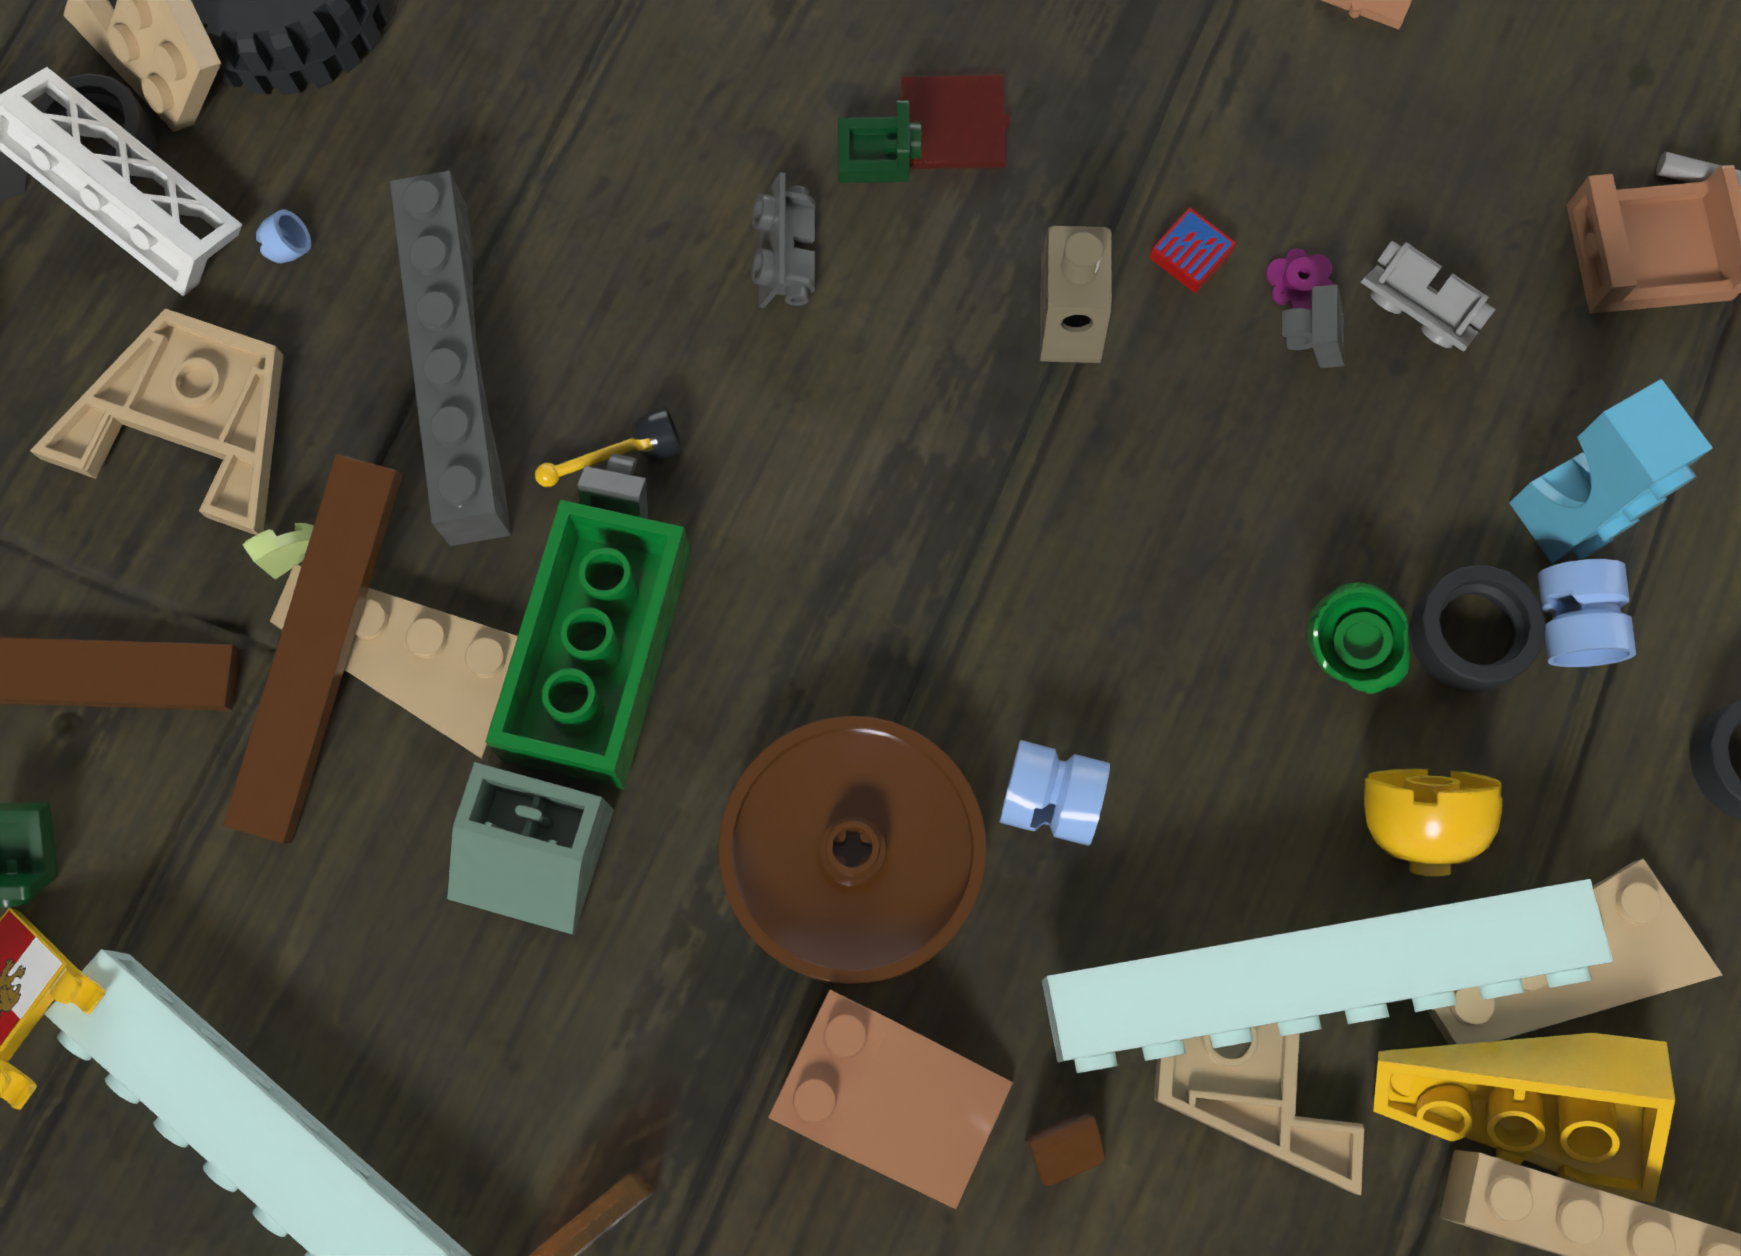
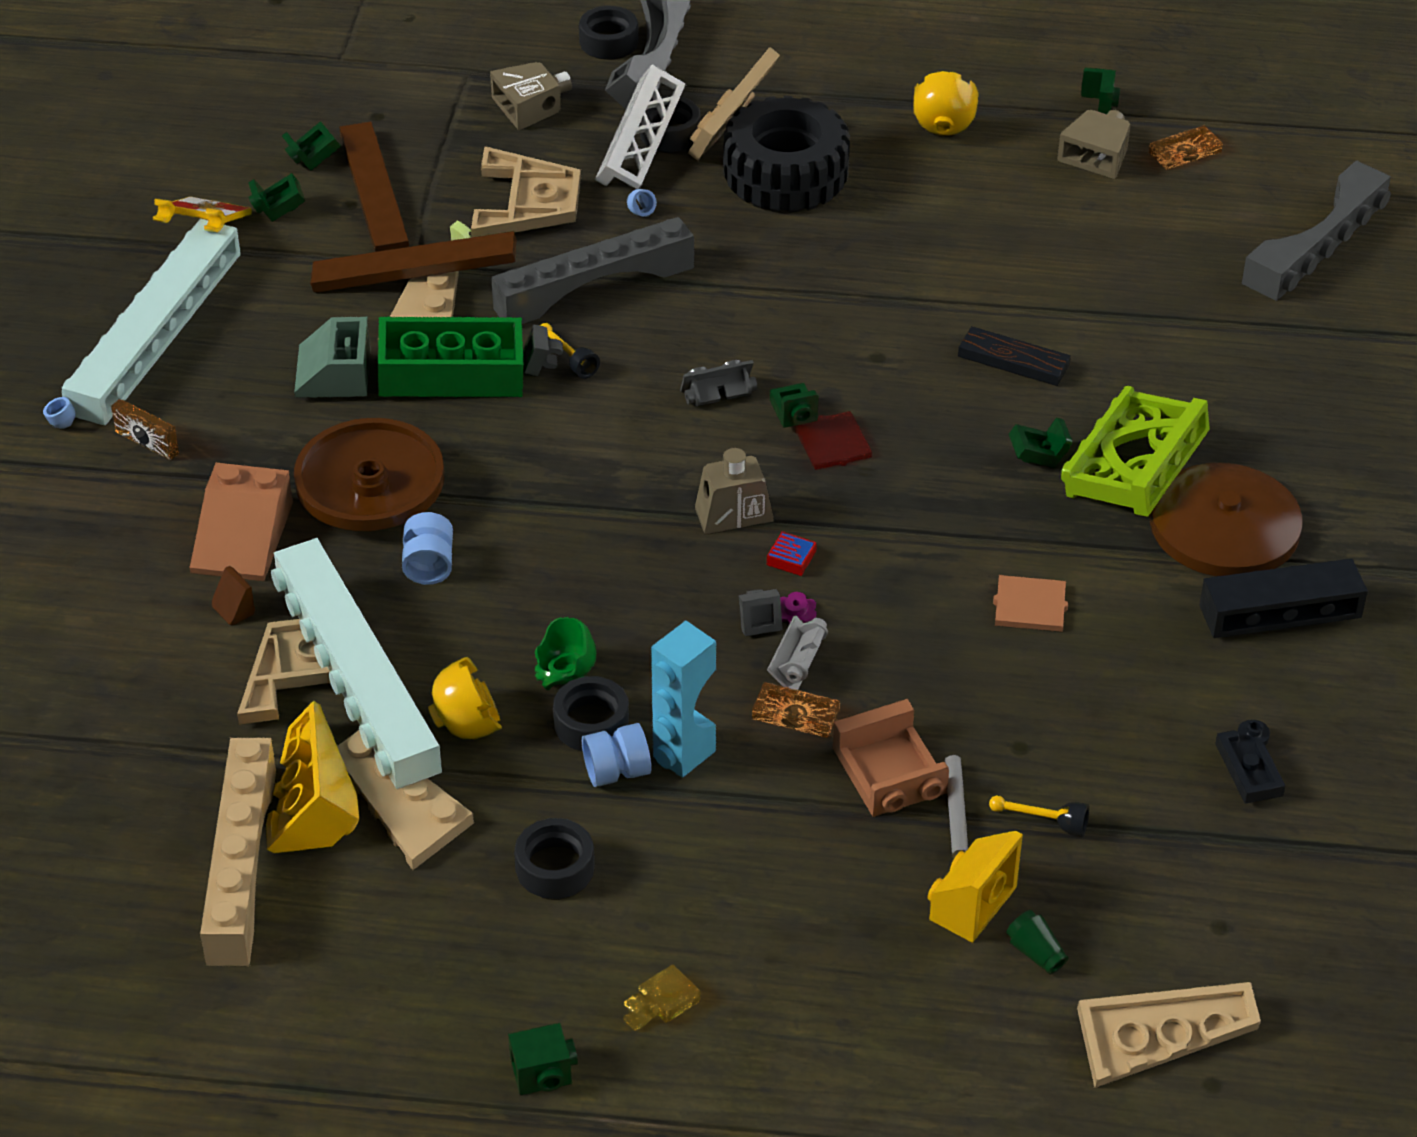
camera: 70 degrees right, 30 degrees down
none -> clear orange tile [752,682,840,738]

